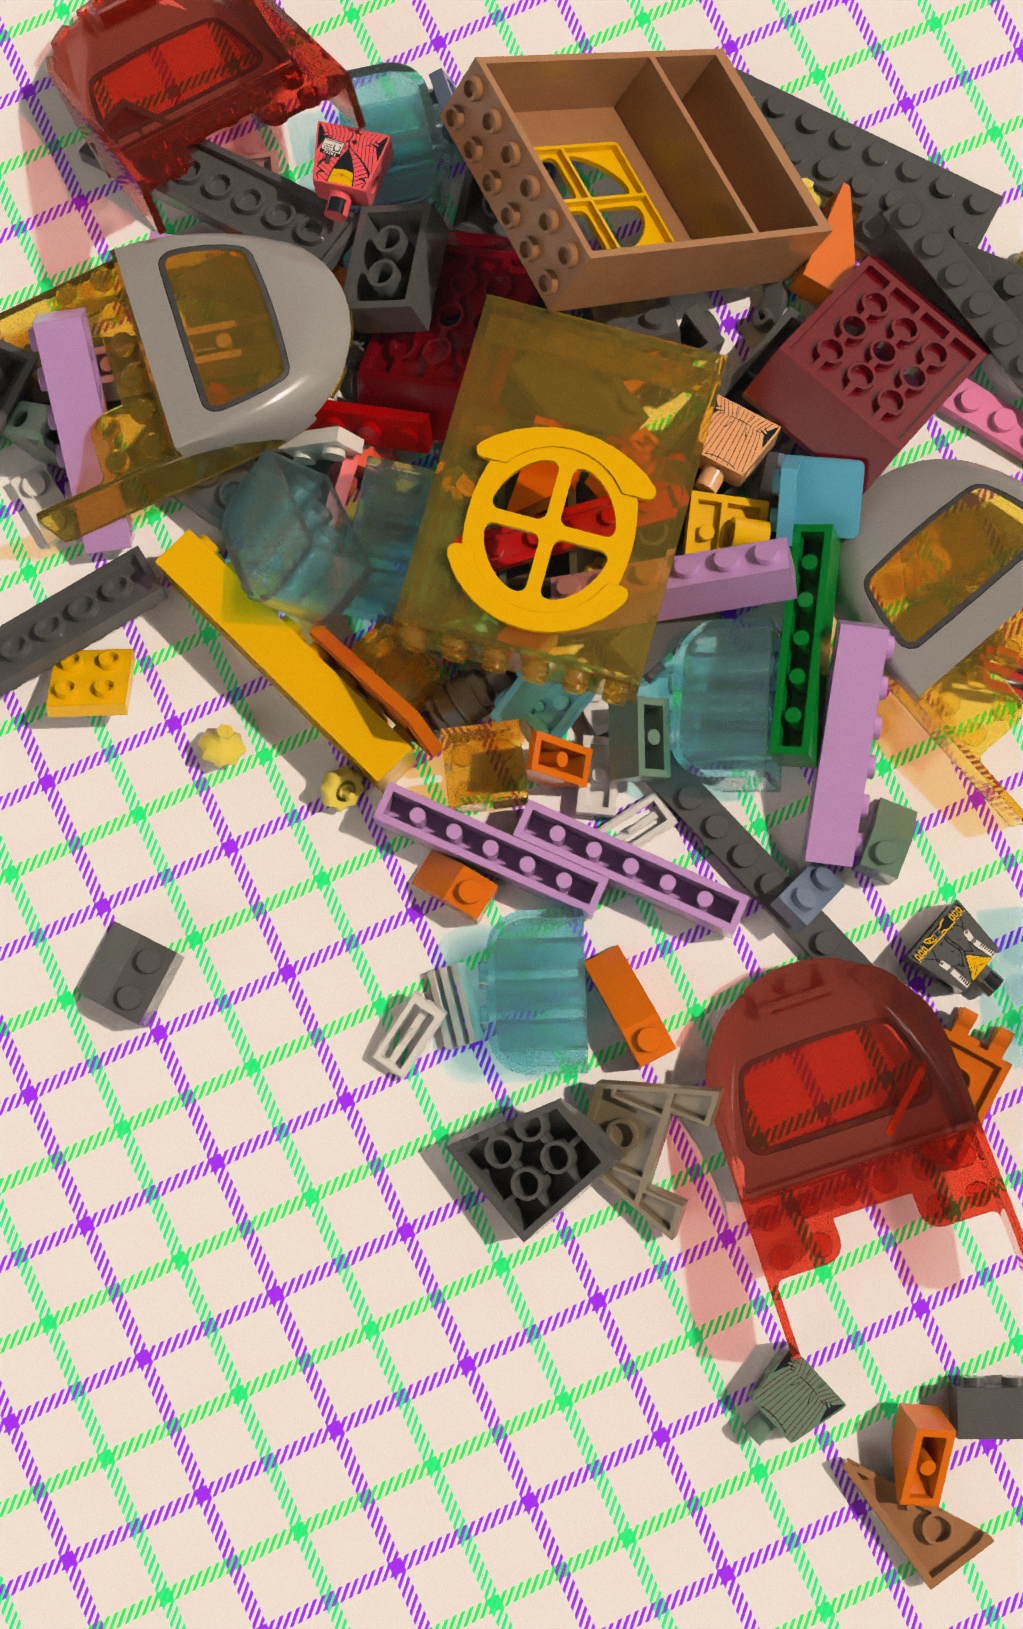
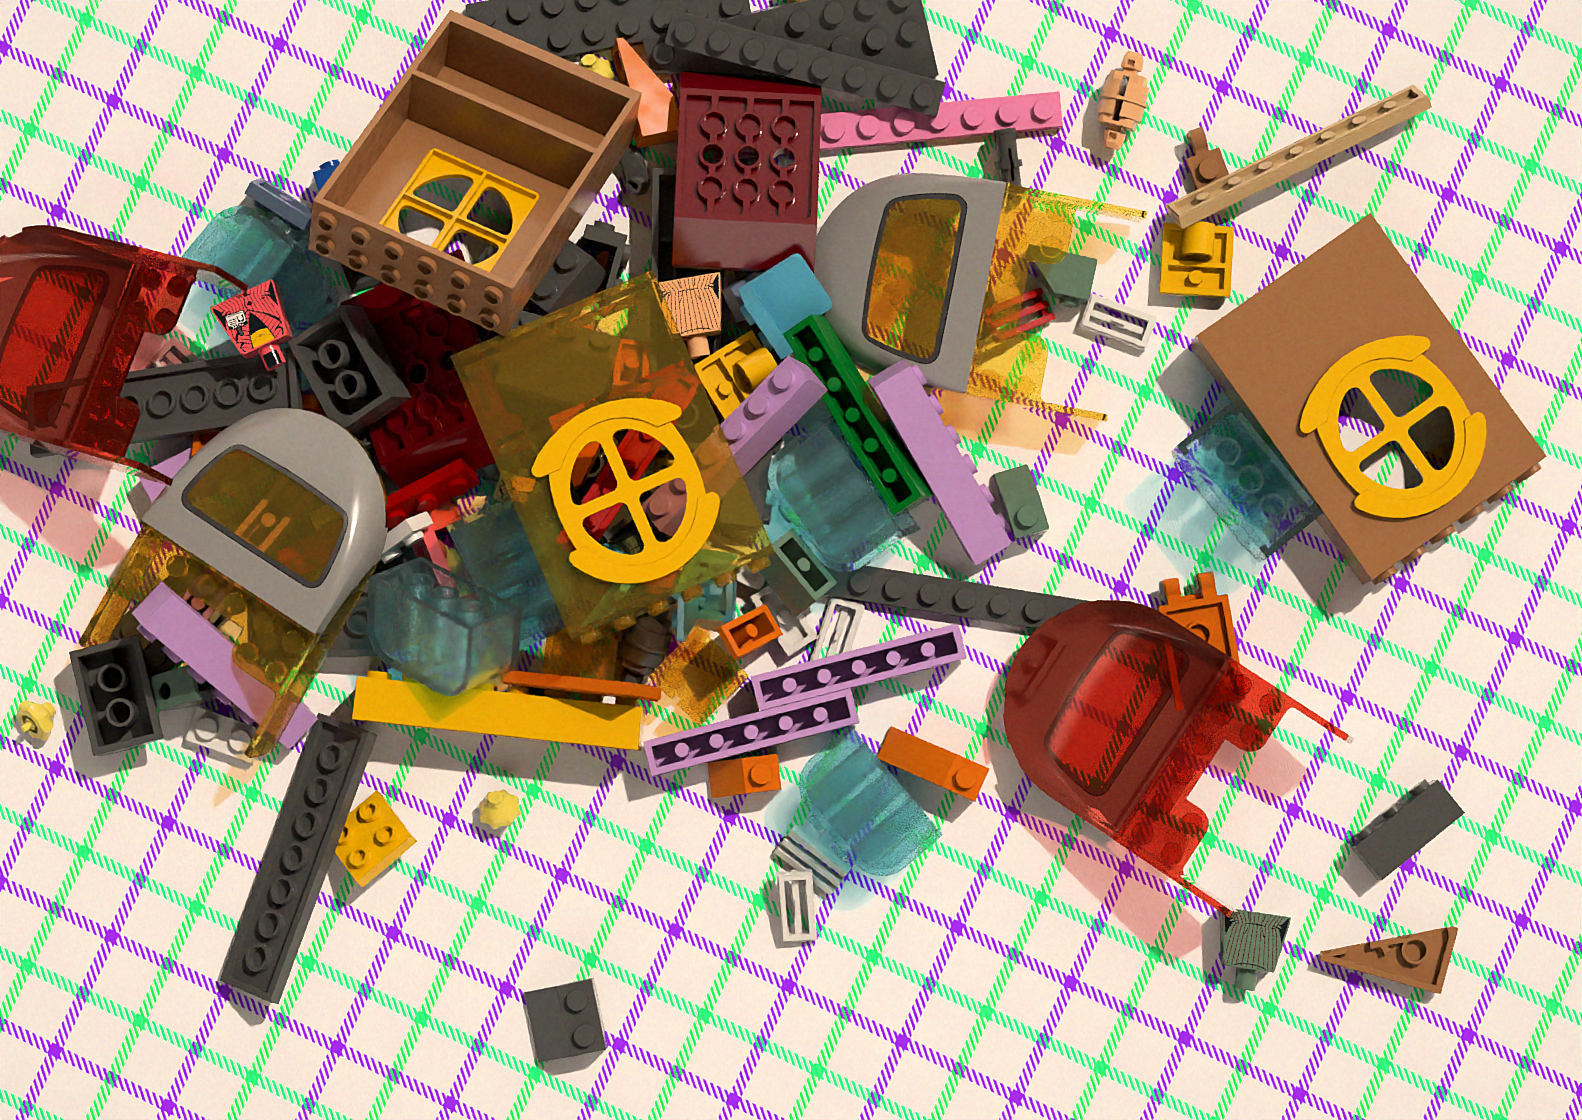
camera: 35 degrees left, 5 degrees up
light yellow piece [320,765,365,812] -> none
dark grey wedge [445,1098,625,1243] -> none
dark tan wing [586,1079,725,1241] -> none
sand blue plate [770,862,845,933] -> none
orange slope [891,1403,957,1507] -> none
dark grey torso [901,899,1004,997] -> none

